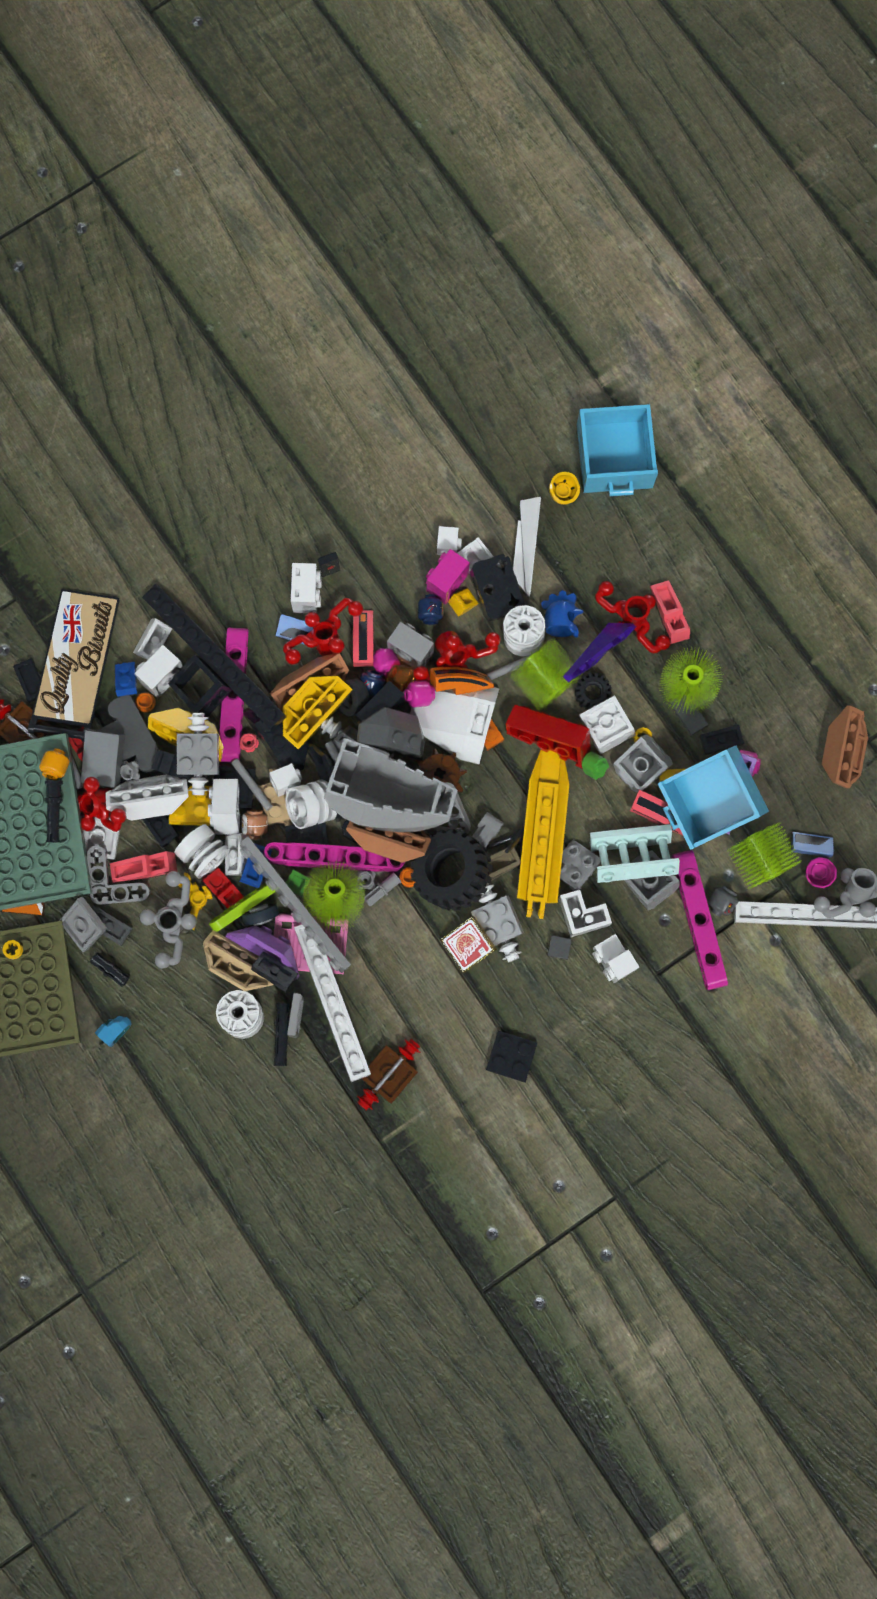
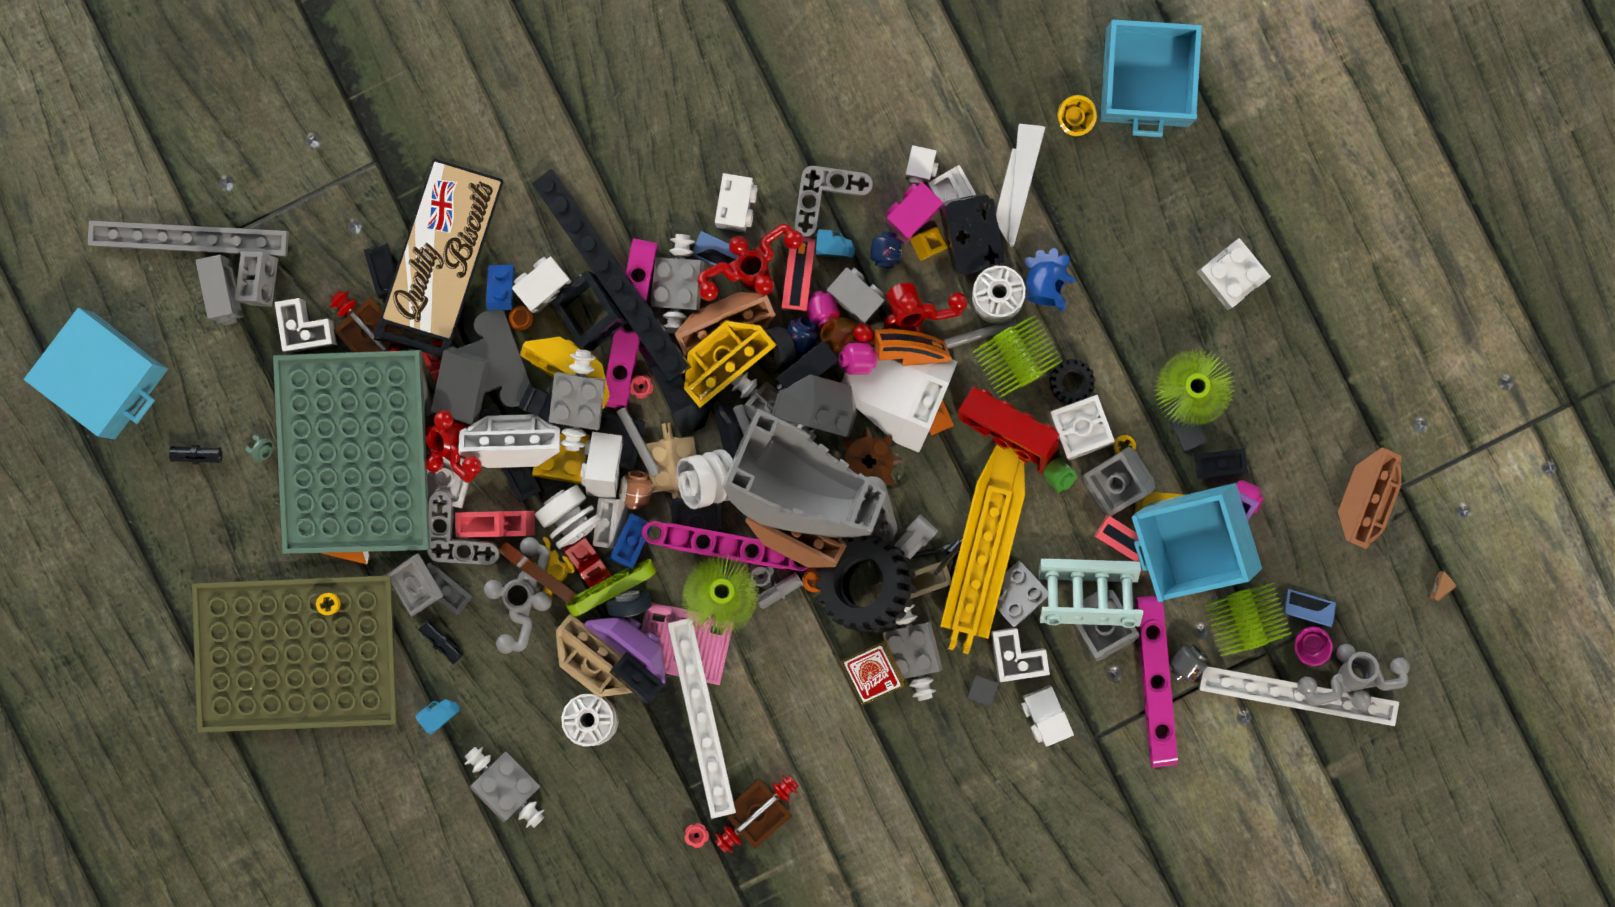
camera: 10 degrees right, 10 degrees up
light orange head [39,748,70,780] -> none
black pin [44,780,63,843] -> none
light grey plate [120,761,140,781] -> none
white slope [133,618,172,660] -> none
light grey plate [240,836,351,974] -> none
white brick [269,763,302,797] -> none
black pin [274,1003,290,1066] -> none
bright green tile [286,870,311,898] -> none
light grey tile [287,993,304,1038] -> none
black tile [317,552,340,578] -> none
black plate [486,1030,537,1083] -> none
dark purple wedge [563,623,636,682] -> none
red wheel [595,581,671,654] -> none
coral slope [650,580,690,644] -> none
none -> light grey plate [465,747,545,828]
none -> reddish brown beam [498,541,576,604]
none -> light grey plate [650,234,704,334]
none -> coral plate [684,823,709,848]
none -> light grey beam [795,166,873,238]
none -> dark azure rock [816,229,855,258]
none -> white piece [1197,238,1271,310]

